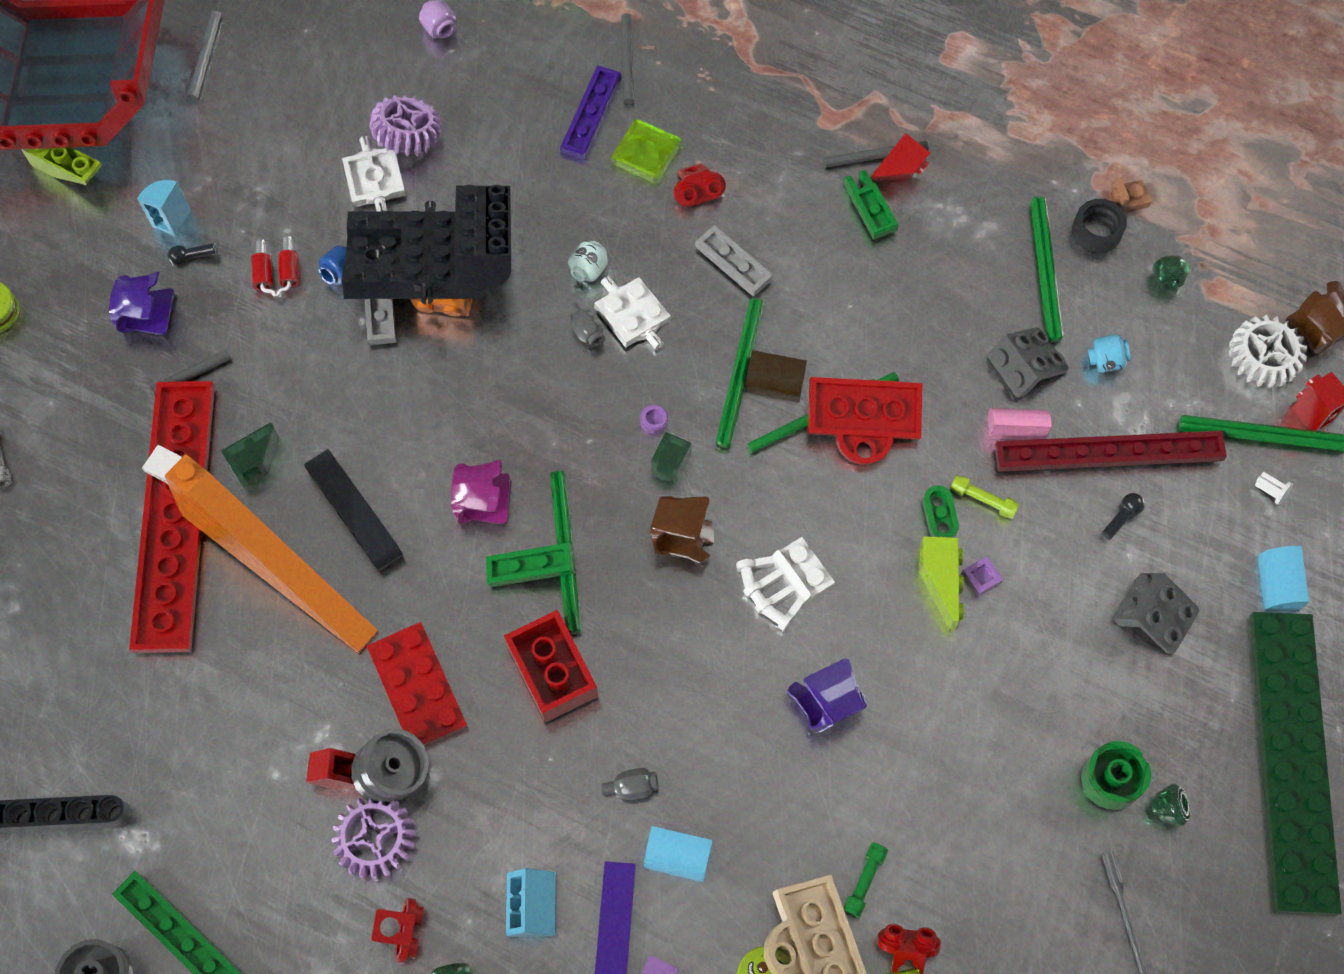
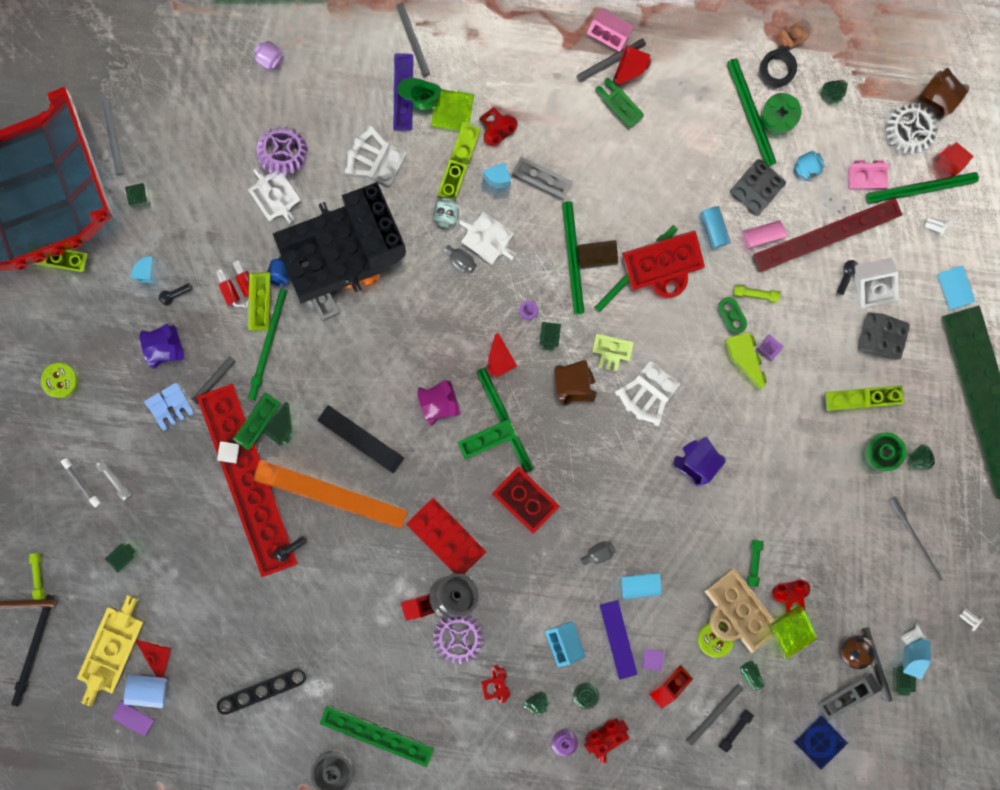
camera: 25 degrees left, 20 degrees up
none -> clear green brick [125,183,151,208]
none -> light blue legs [144,382,194,431]
none -> green plate [233,392,281,450]
none -> lime plate [248,272,270,331]
none -> green bar [248,289,287,401]
none -> black bar [274,536,307,562]
none -> white plate [344,125,407,188]
none -> green piece [397,78,441,110]
none -> lime slope [437,122,481,201]
none -> medium azure brick [483,162,511,188]
none -> red slope [486,333,517,378]
none -> bright pink brick [587,8,634,52]
none -> yellowish green hinge [592,334,634,372]
none -> medium azure brick [701,206,731,249]
none -> green brick [760,93,802,135]
none -> lime slope [825,385,904,411]
none -> bright pink bracket [848,160,890,189]
none -> white slope [855,257,899,308]

